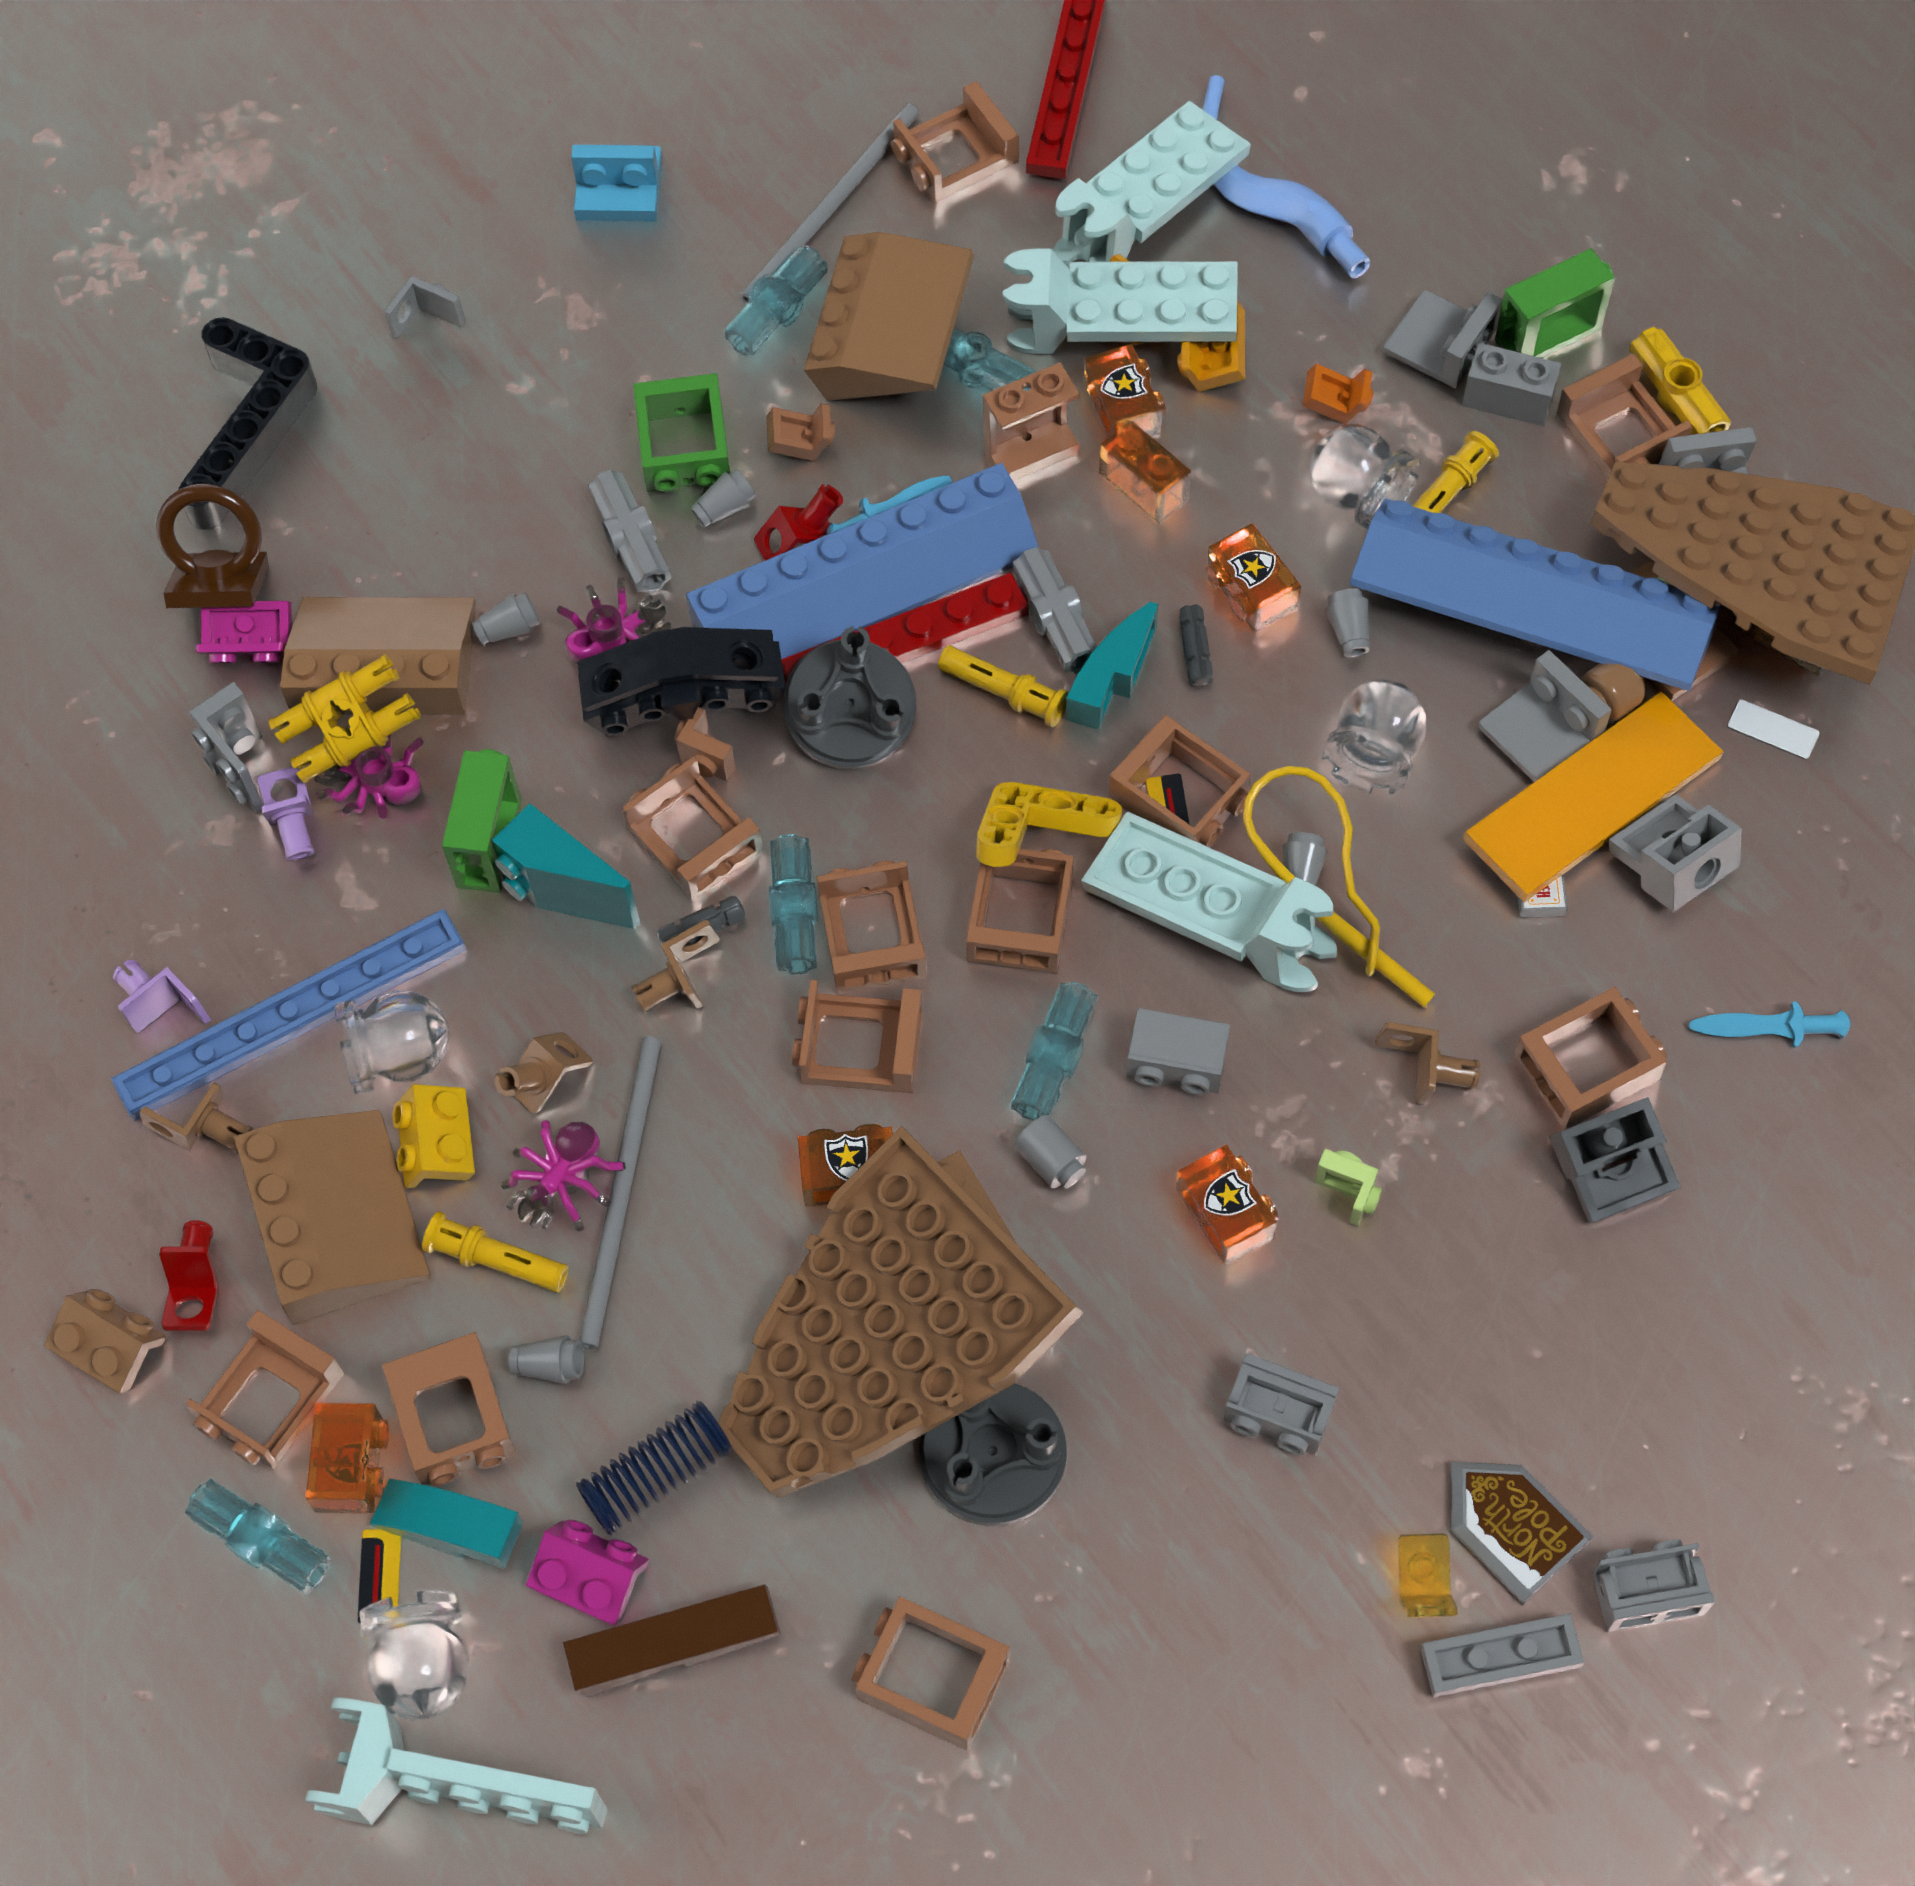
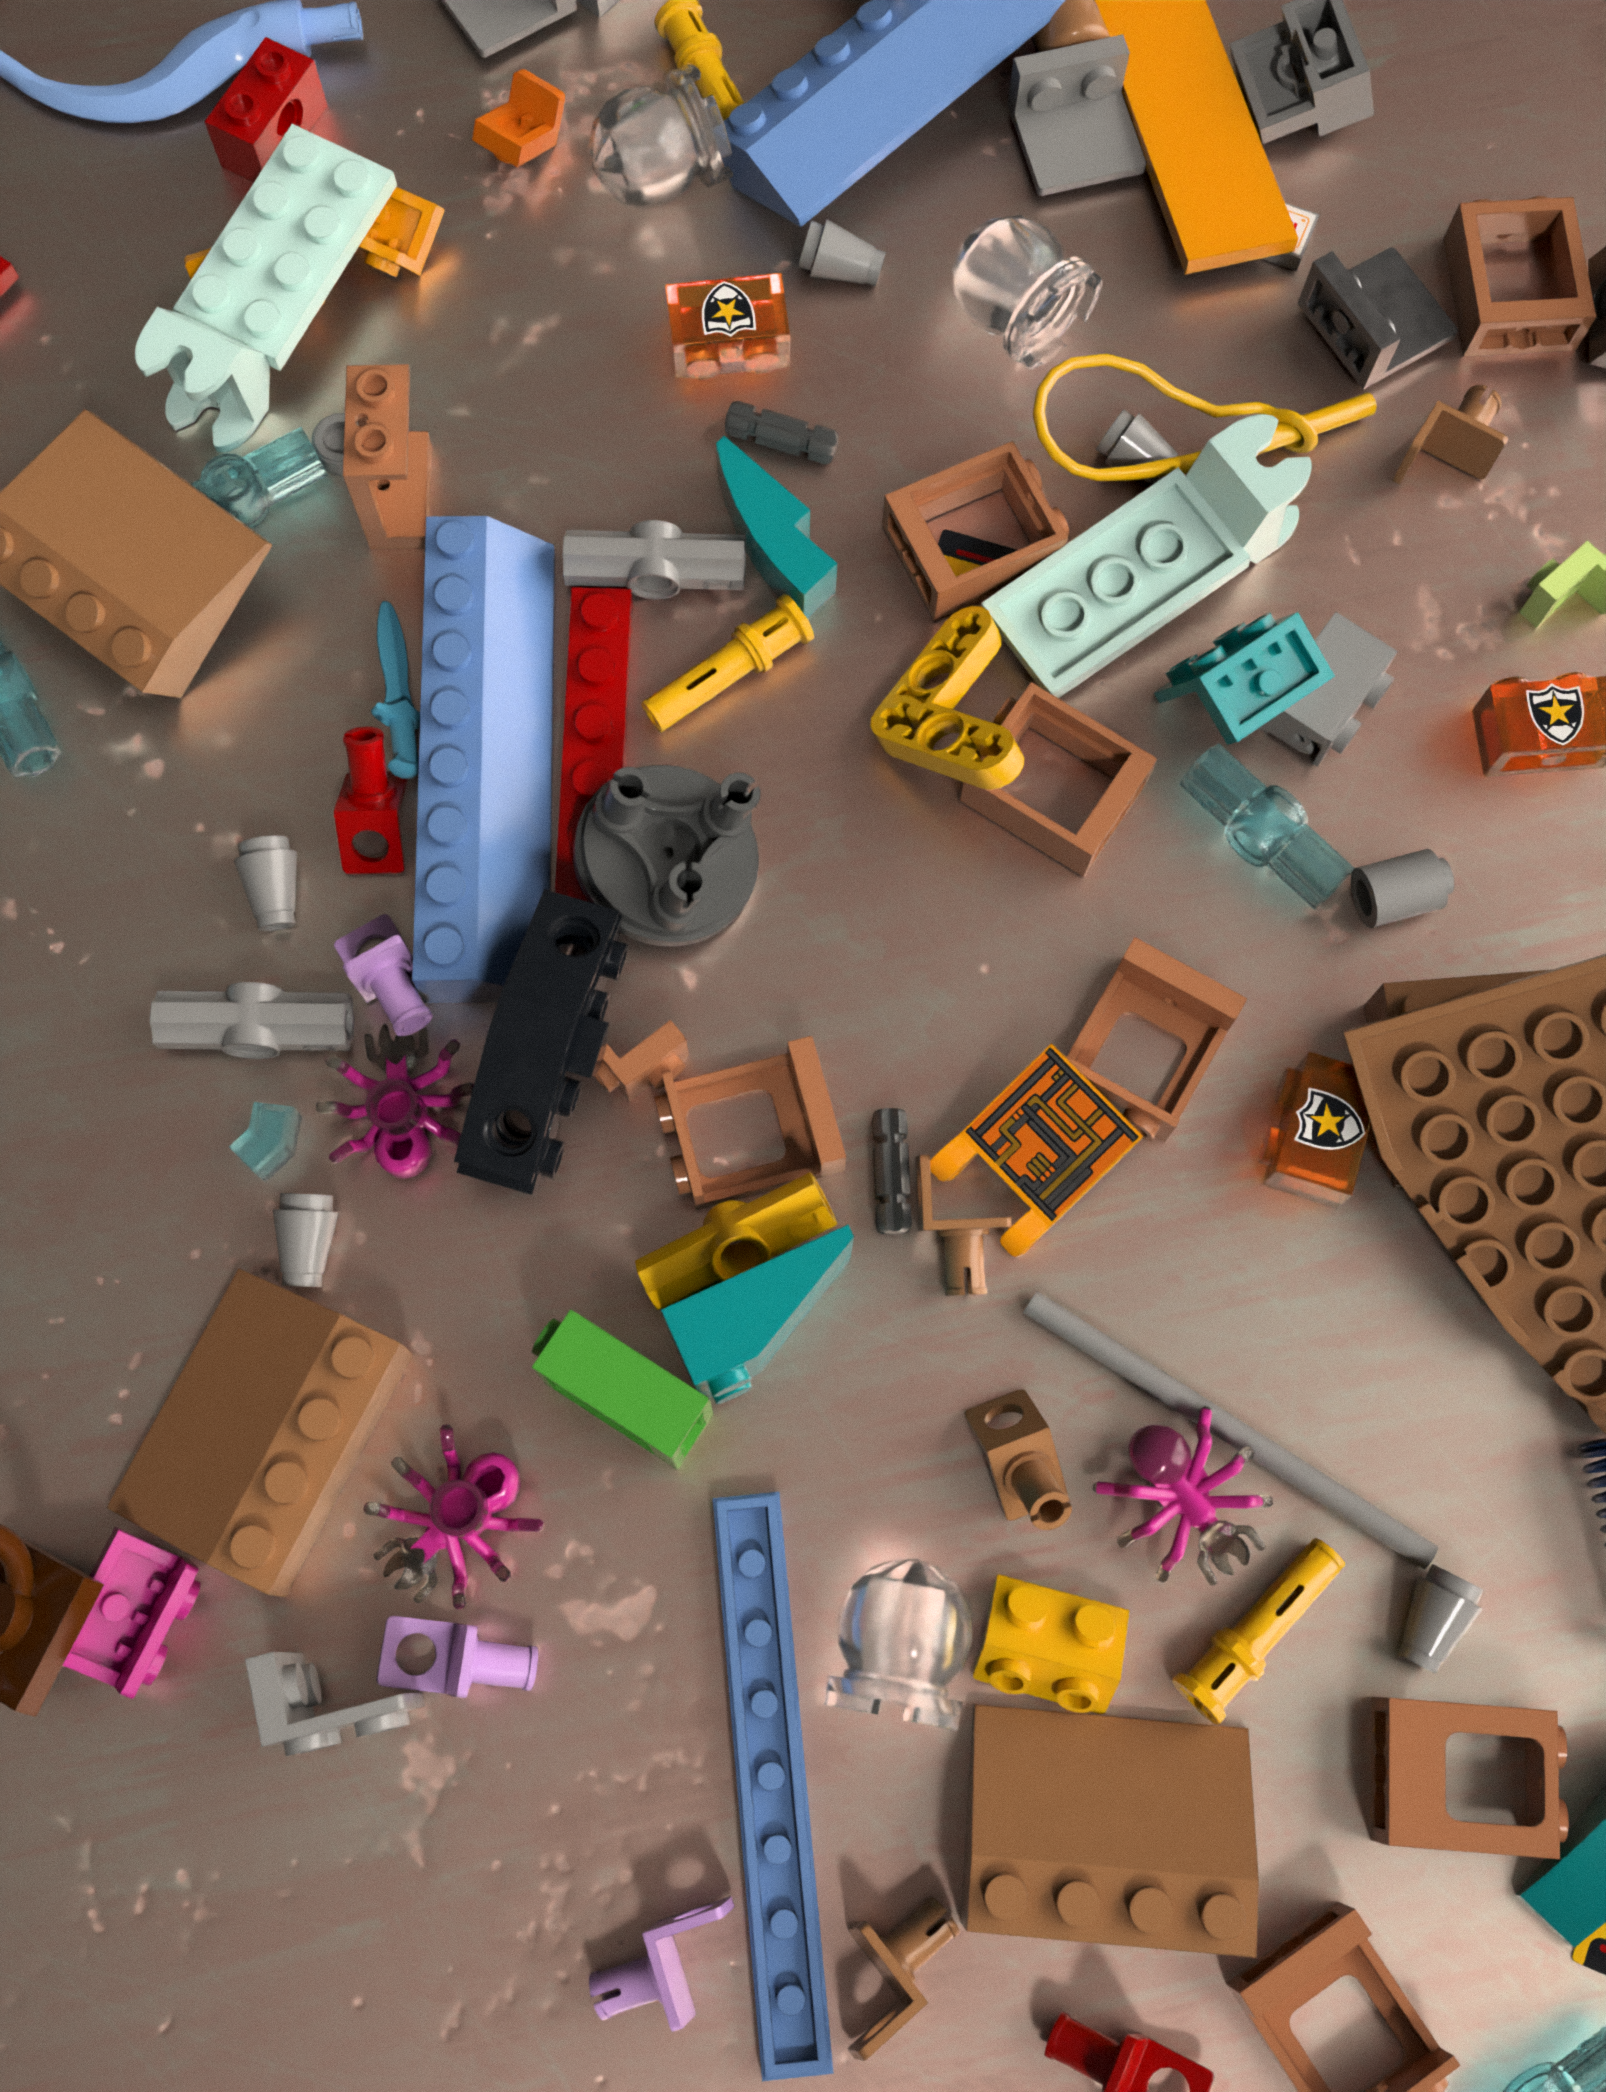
camera: 70 degrees left, 10 degrees up
yellow pin [268,654,422,784] -> none
clear orange brick [305,1403,389,1513] -> none
bright green window [633,373,730,492] -> none
nougat bracket [766,403,835,461] -> none
clear light blue piece [769,834,818,975] -> none
nougat window [816,860,927,993] -> none
light aqua hinge [1053,100,1251,266] -> none
clear orange brick [1084,344,1166,448] -> none
clear orange brick [1099,419,1191,524] -> none
medium azure sword [1688,1001,1851,1048] -> none
none -> red brick [204,37,328,182]
none -> clear light blue piece [229,1102,302,1183]
none -> lavender bracket [334,914,433,1036]
none -> yellow piece [635,1172,838,1310]
none -> flag [930,1043,1144,1257]
none -> teal bracket [1154,612,1335,745]
none -> flat silver bracket [1297,248,1458,390]

